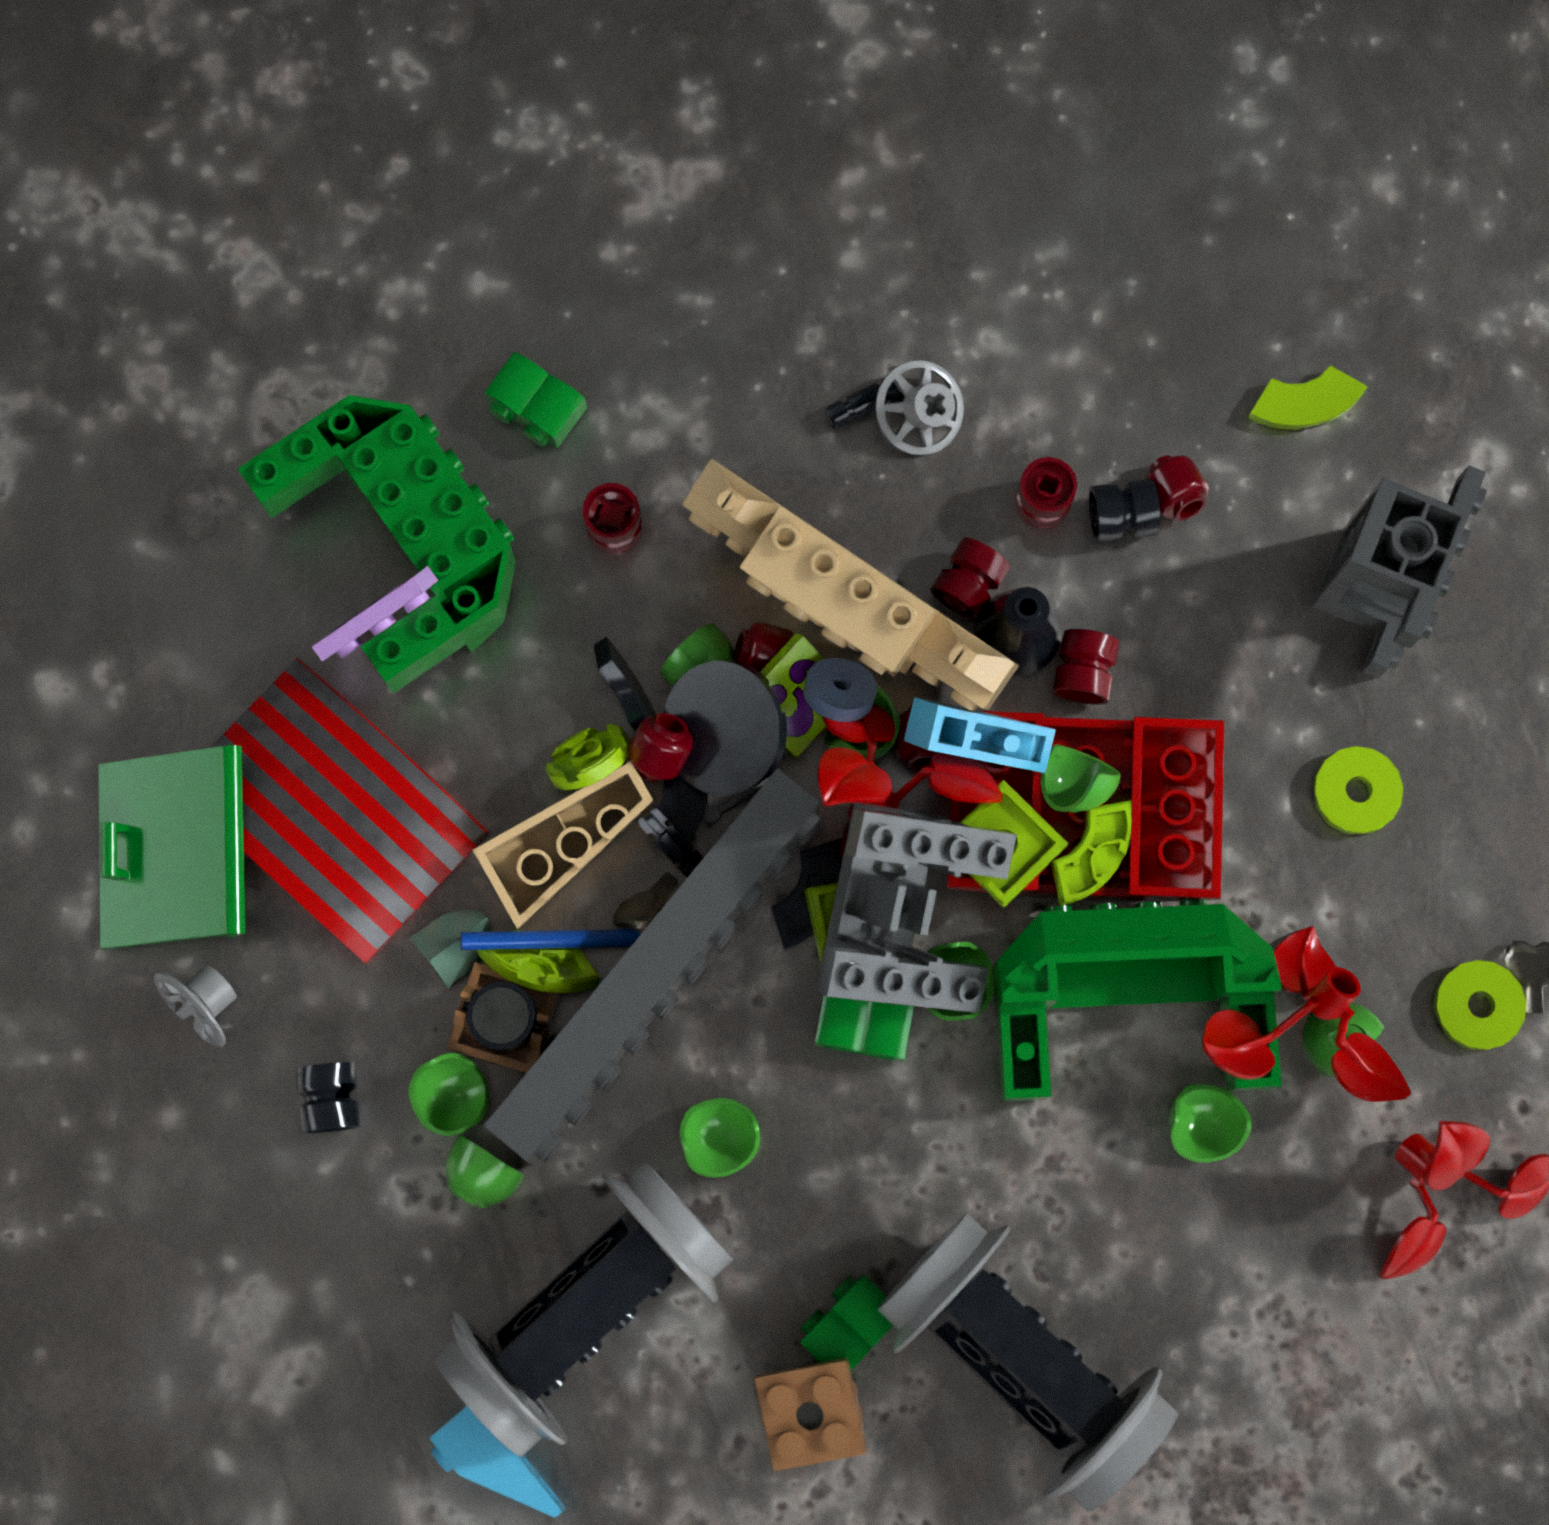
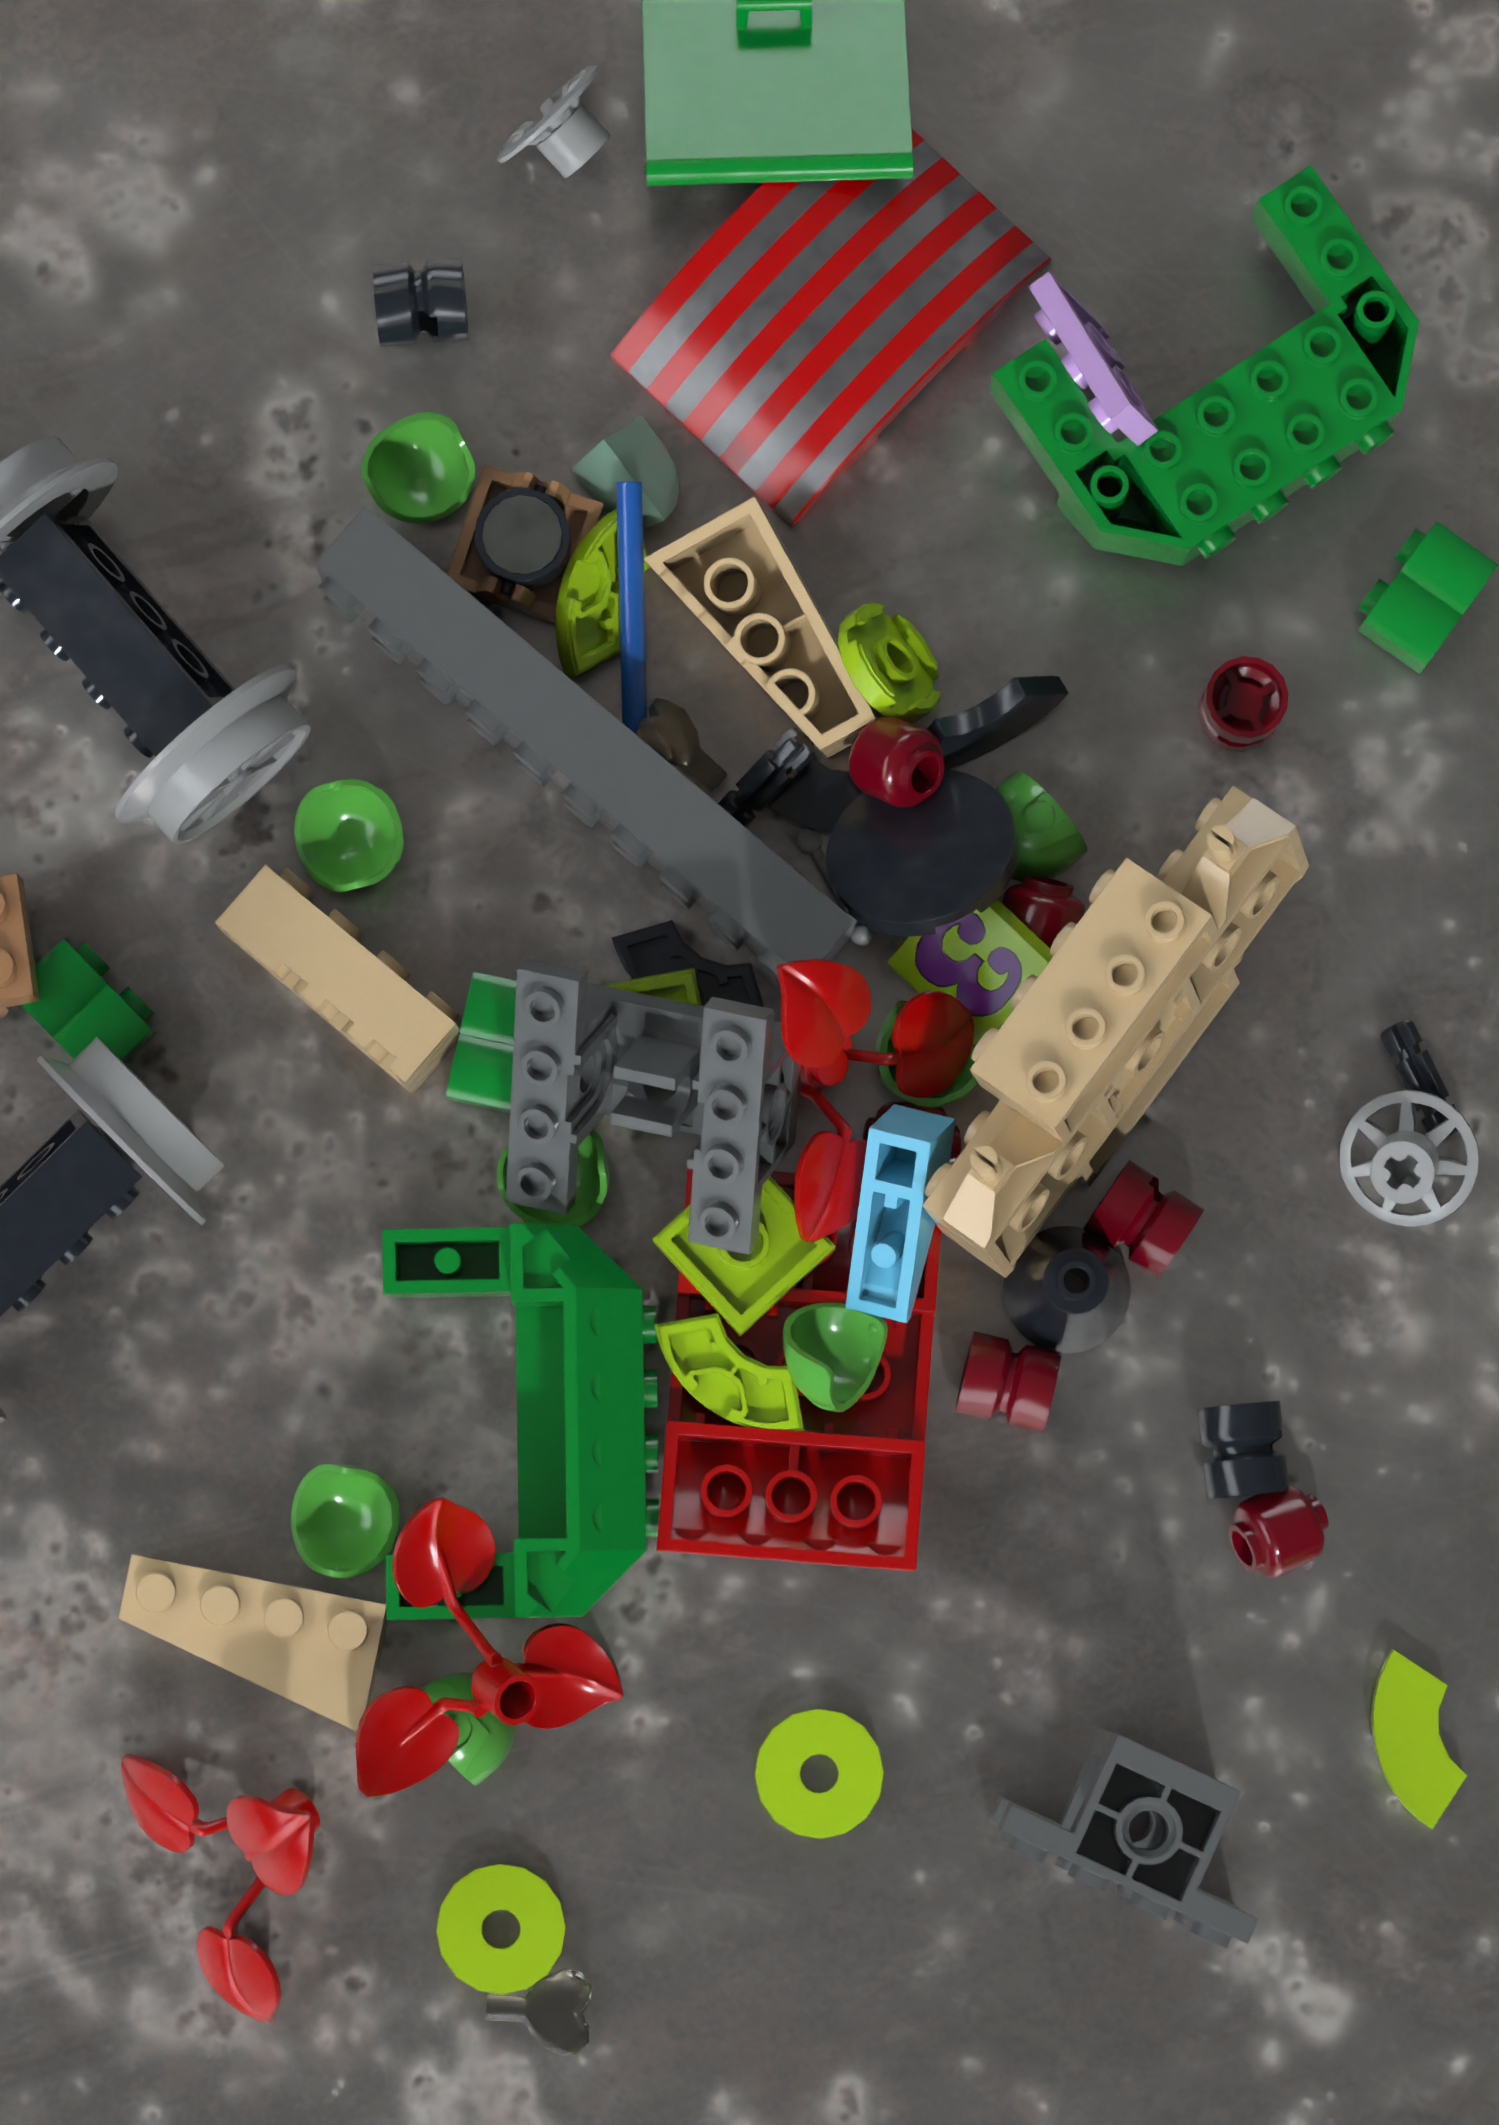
camera: 90 degrees right, 5 degrees up
bright green helmet [445,1134,525,1208] -> none
sand blue piece [803,658,877,722] -> none
dark red wheel [1015,457,1078,529] -> none
none -> tan wedge [118,1554,388,1732]
none -> tan wedge [215,865,460,1095]

